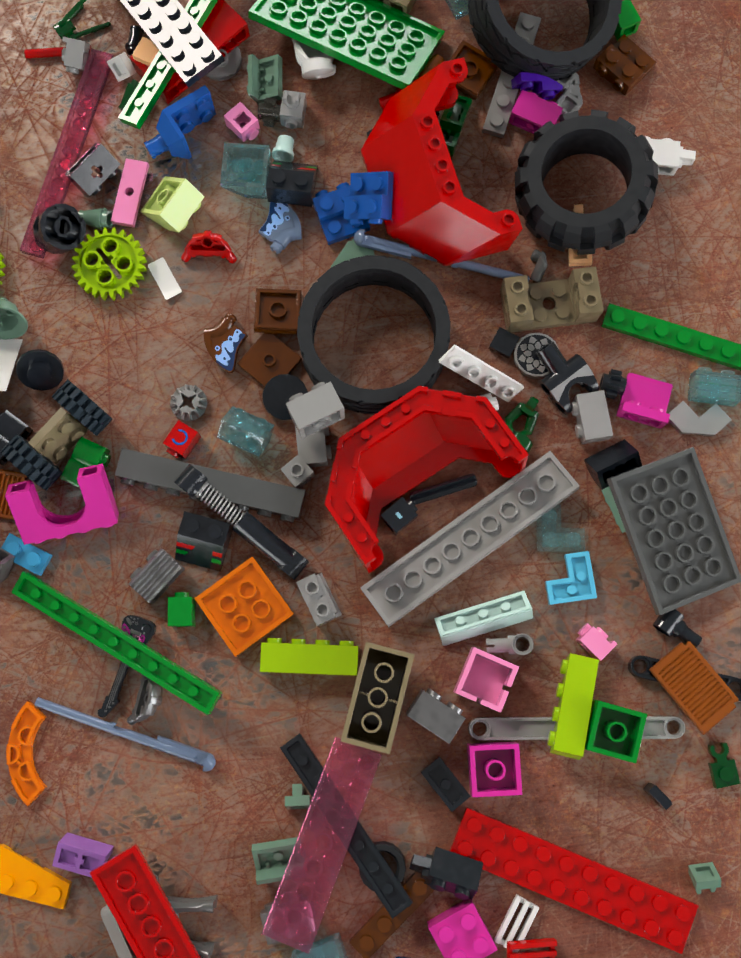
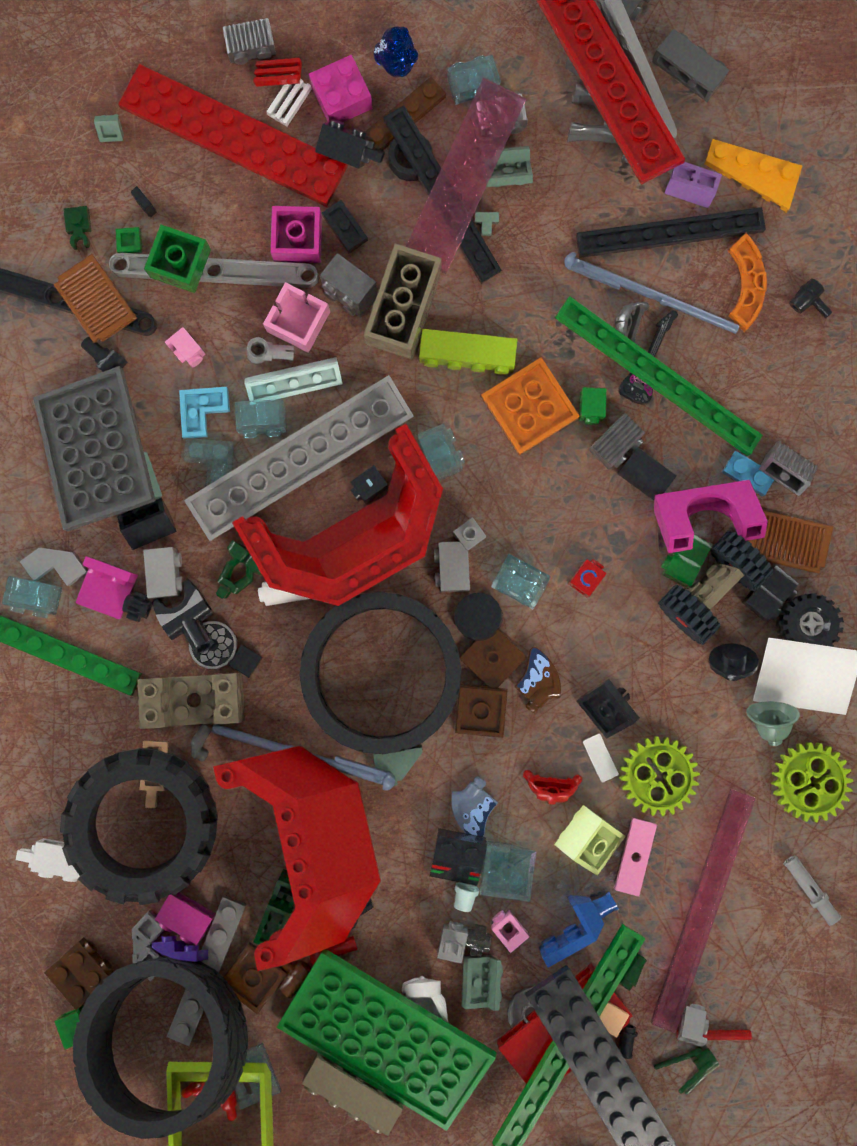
camera: 175 degrees left, 5 degrees up
black brick [33,204,86,254] -> none
brick [64,143,120,196] -> none
sand green cone [78,208,113,230] -> none
white plate [107,52,137,82] -> none
dark grey brick [115,448,307,523] -> none
light grey gear [170,384,207,421] -> none
black piece [174,464,309,580] -> none
black slope [175,511,233,572] -> none
light grey brick [286,381,345,439] -> none
light grey window [296,573,342,627] -> none
blue plate [312,182,370,245] -> none
blue plate [344,171,394,225] -> none
black axle [409,473,477,505] -> none
white bracket [439,344,524,402] -> none
lime brick [547,653,599,760] -> none
none -> green plate [116,227,142,254]
none -> clear light blue brick [235,399,287,438]
none -> clear light blue brick [417,423,465,481]
none -> black tile [576,207,766,258]
none -> black tile [577,679,640,739]
none -> black brick [618,448,677,501]

